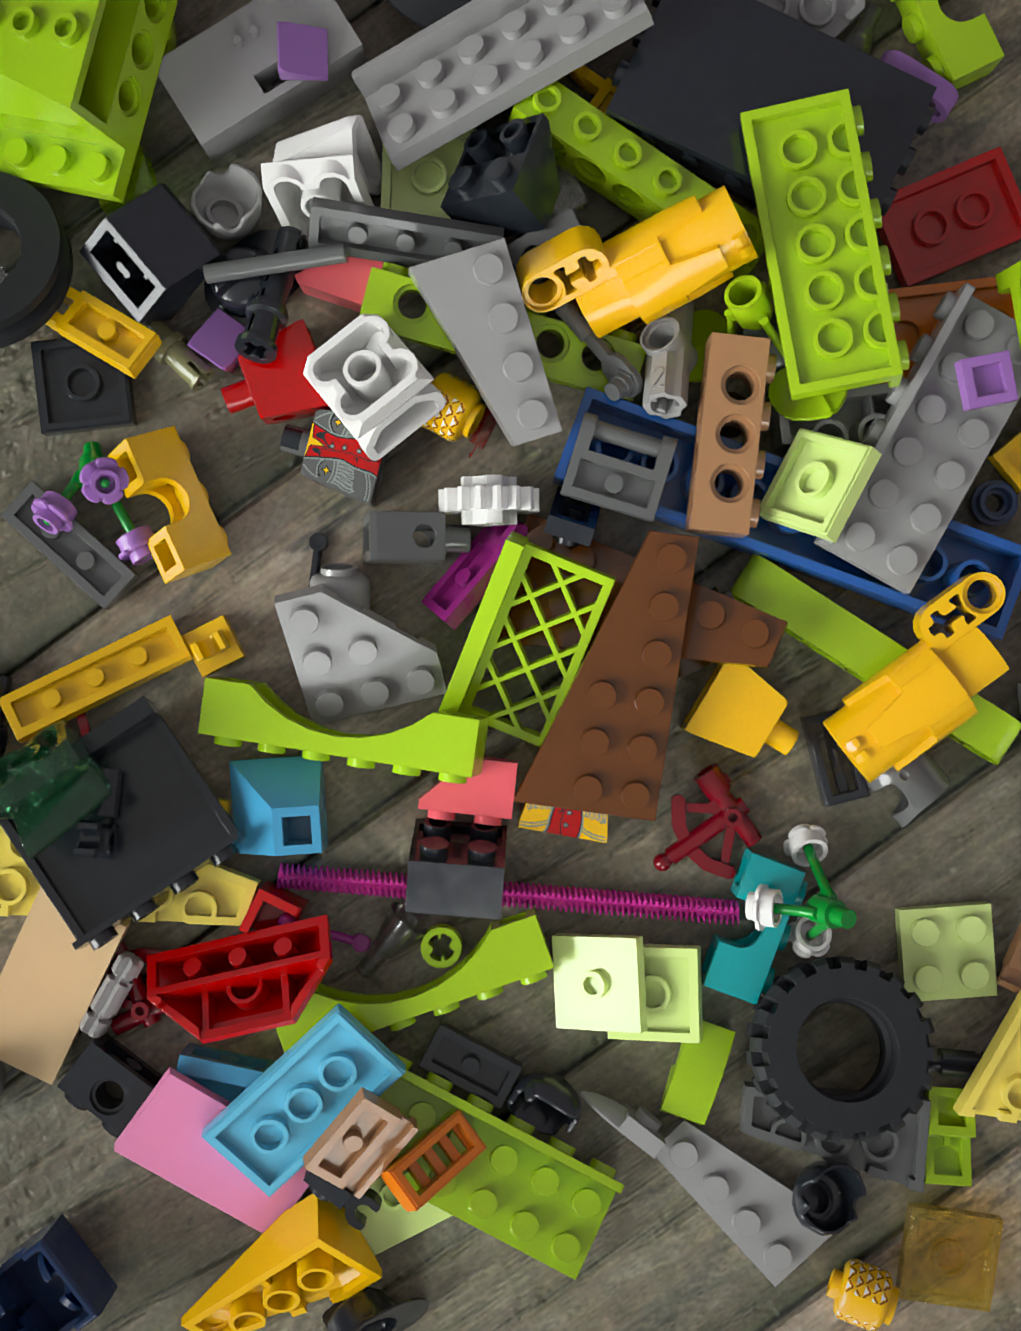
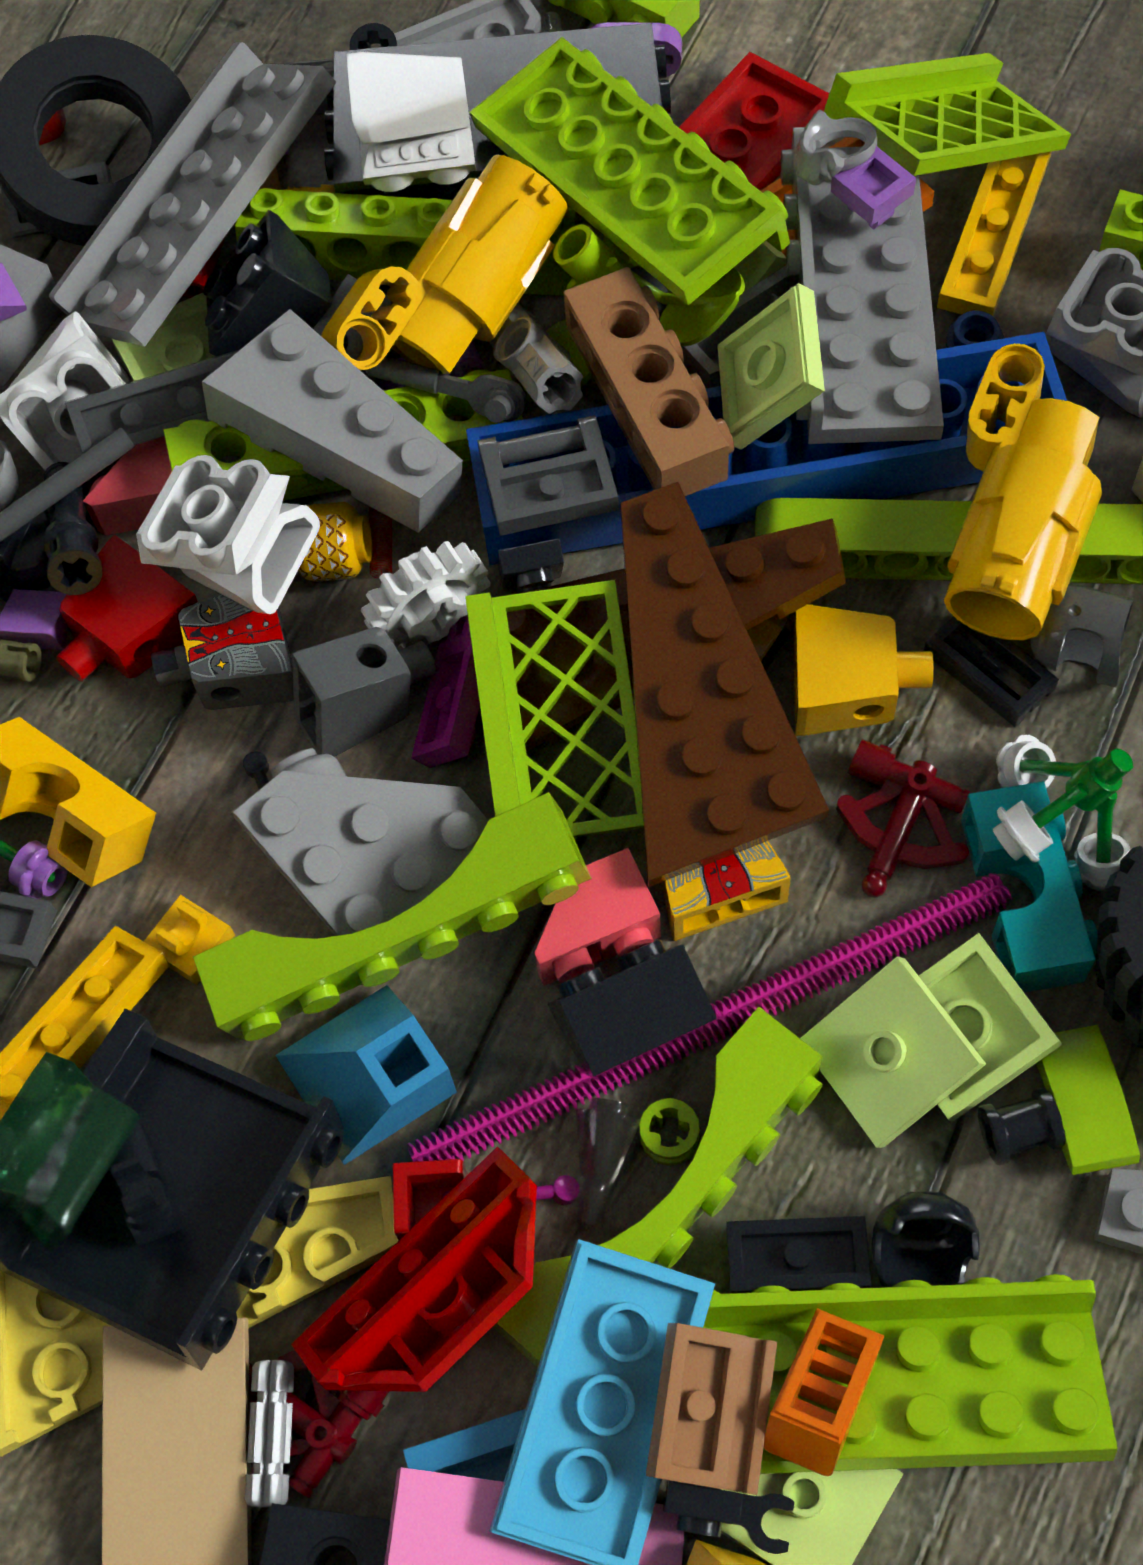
camera: 20 degrees left, 25 degrees down
light grey plate [579,1091,666,1159] -> none
none -> white piece [346,52,476,192]
none -> light grey piece [794,110,877,186]
none -> black bush [978,1087,1065,1165]

